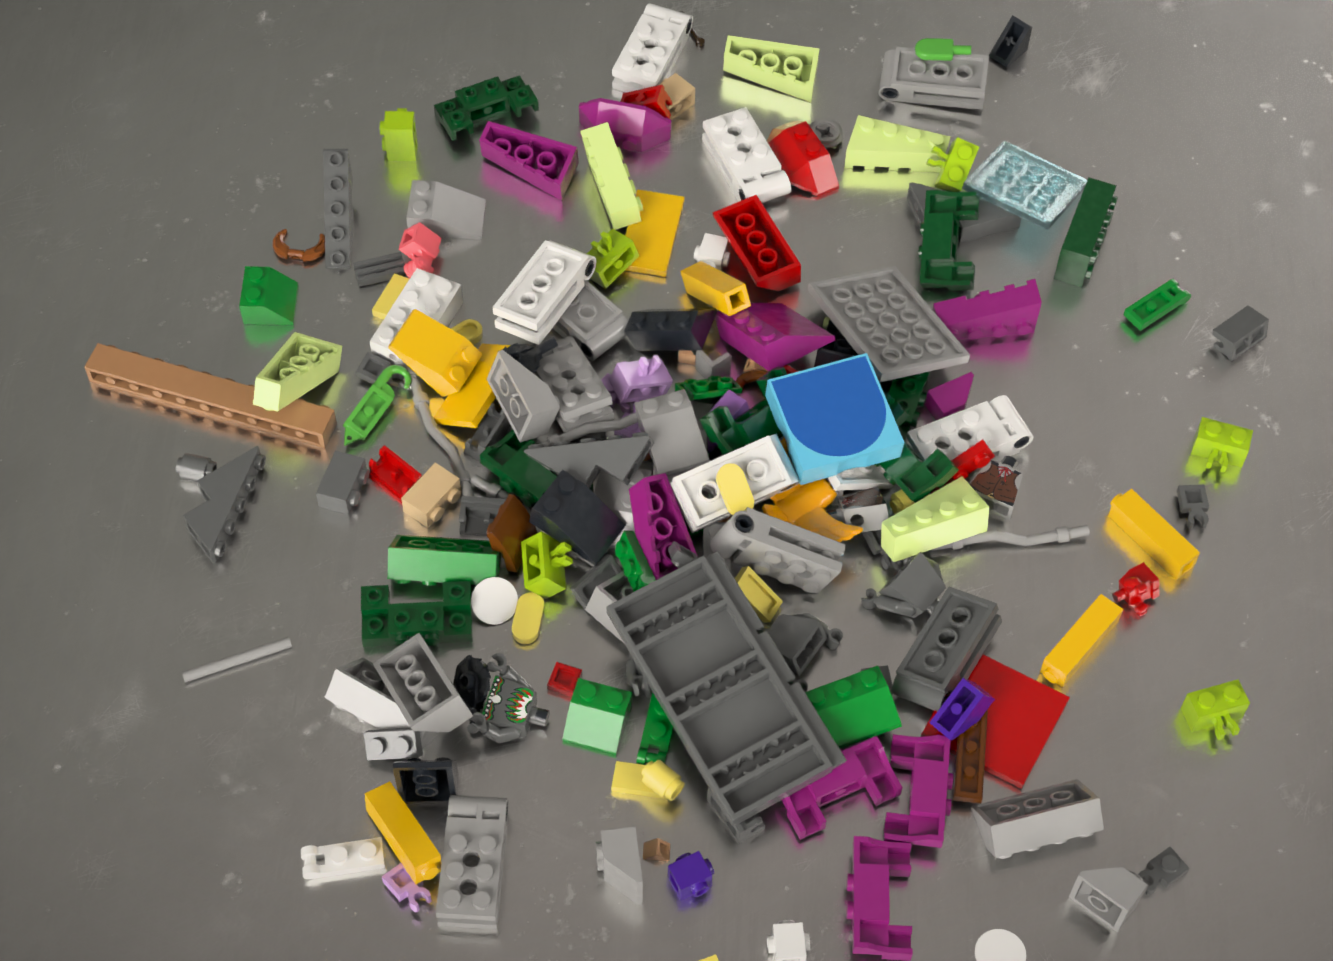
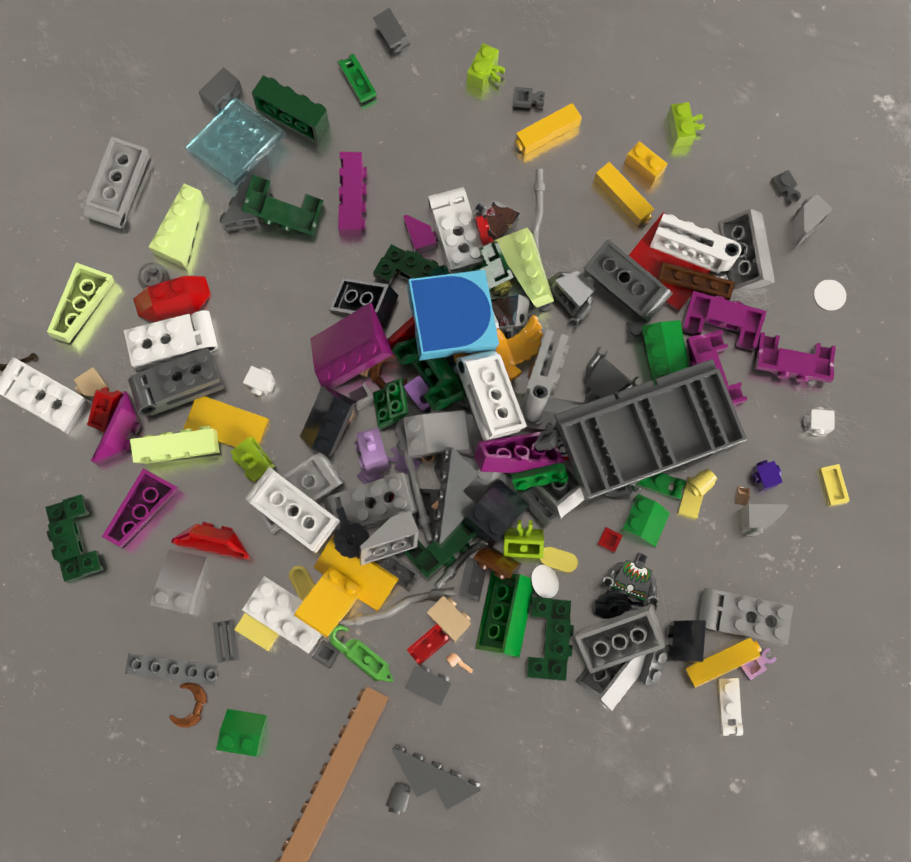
camera: 85 degrees left, 20 degrees up
light grey bar [182,637,292,683] -> none
yellowish green wedge [253,332,342,412] -> none
lime brick [380,108,418,161] -> none
coral brick [398,222,442,278] -> none
yellow brick [680,261,751,316] -> none
red slope [712,195,801,291] -> none
light yellow tile [716,463,754,515] -> none
light yellow tile [735,566,783,623] -> none
light grey plate [808,266,970,382] -> none
bright green piece [915,38,971,61] -> none
lime brick [926,137,979,192] -> none
dark purple slope [929,678,995,740] -> none
black slope [989,15,1032,67] -> none
red piece [1112,562,1159,616] -> none
none -> dark grey hinge [128,347,224,416]
none -> red wedge [171,522,251,561]
none -> dark grey brick [199,67,242,113]
none -> light nougat hand [446,653,473,673]
none -> yellow brick [624,141,668,185]
none -> white hinge [650,214,741,274]

